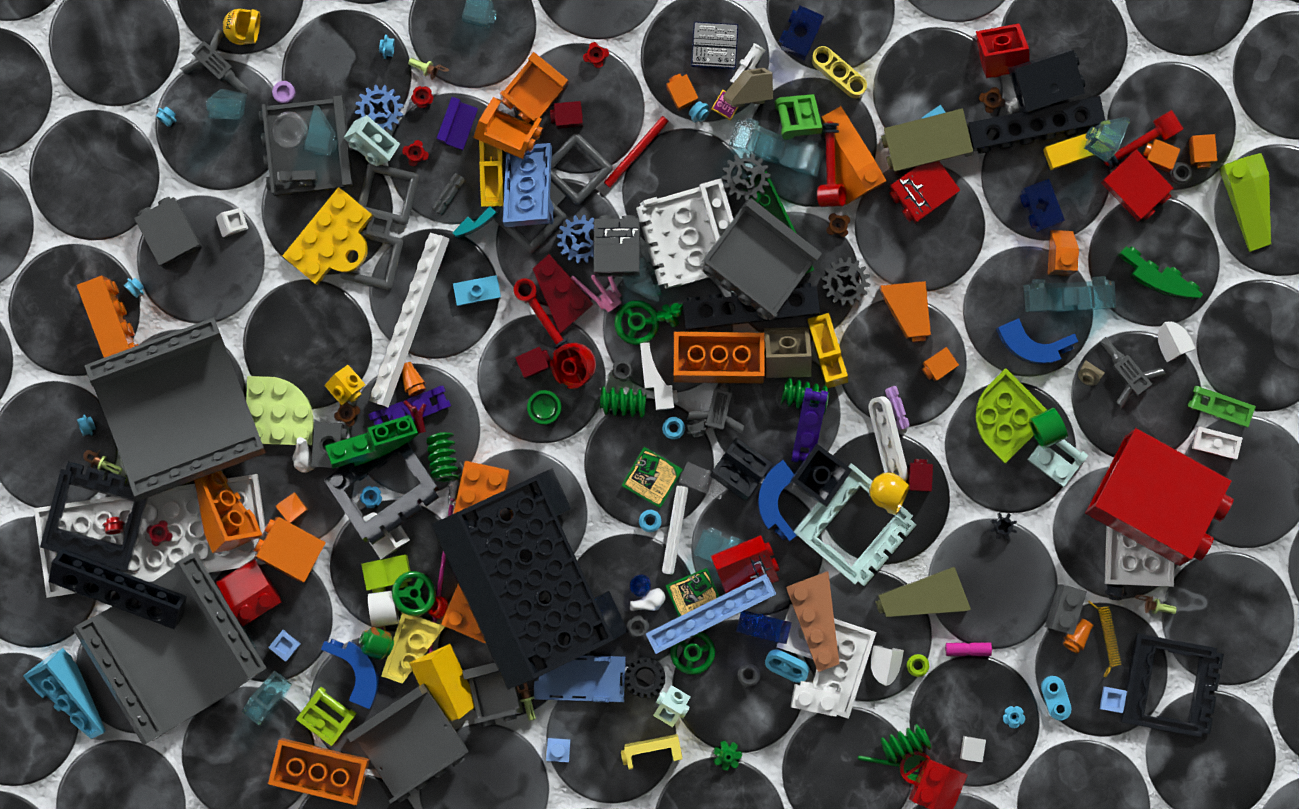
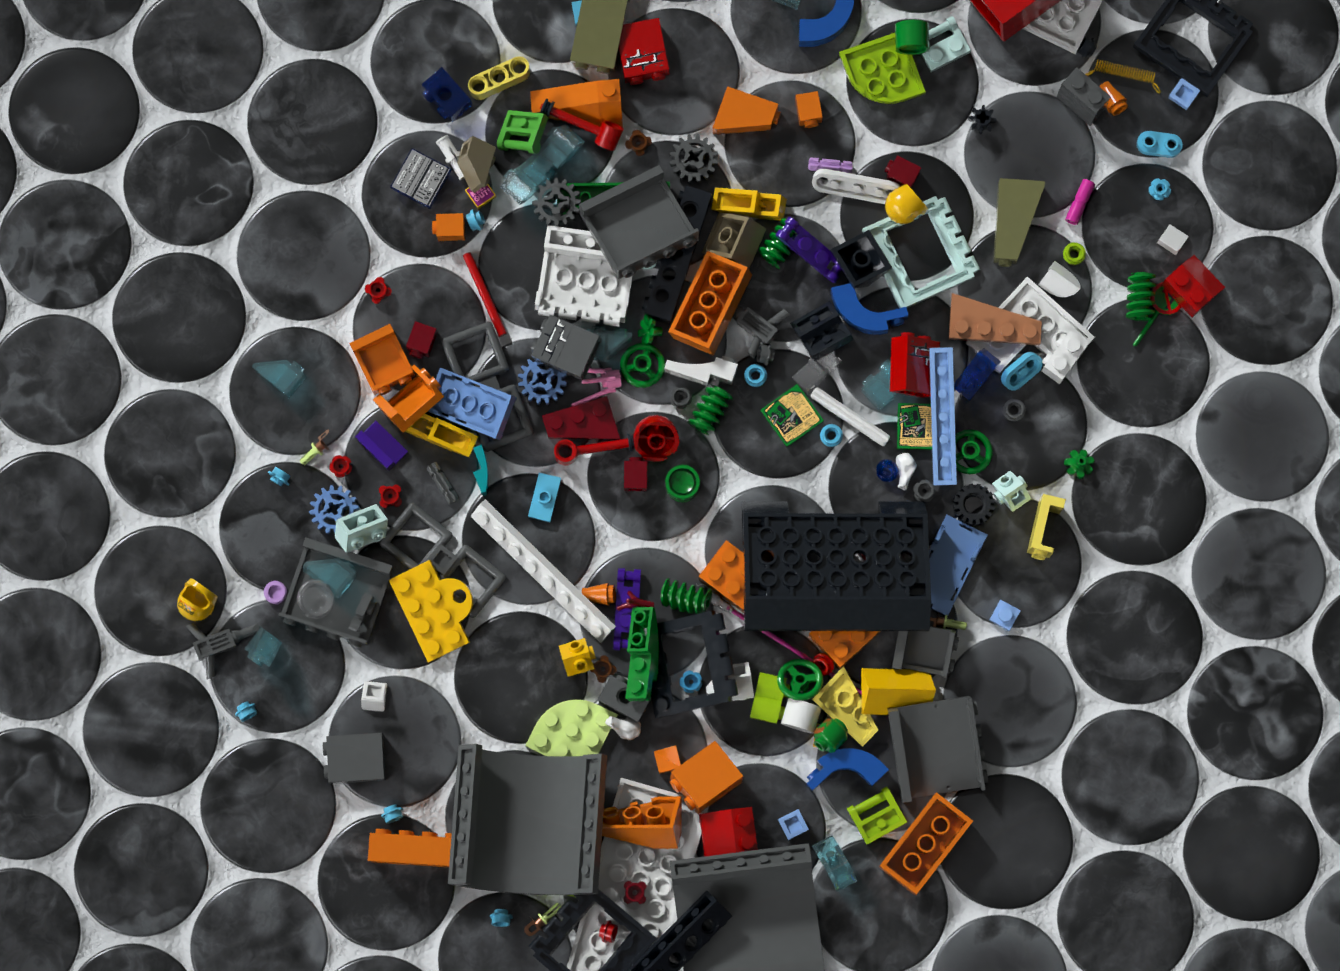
camera: 65 degrees left, 5 degrees down
piece [1135,595,1176,614] -> none

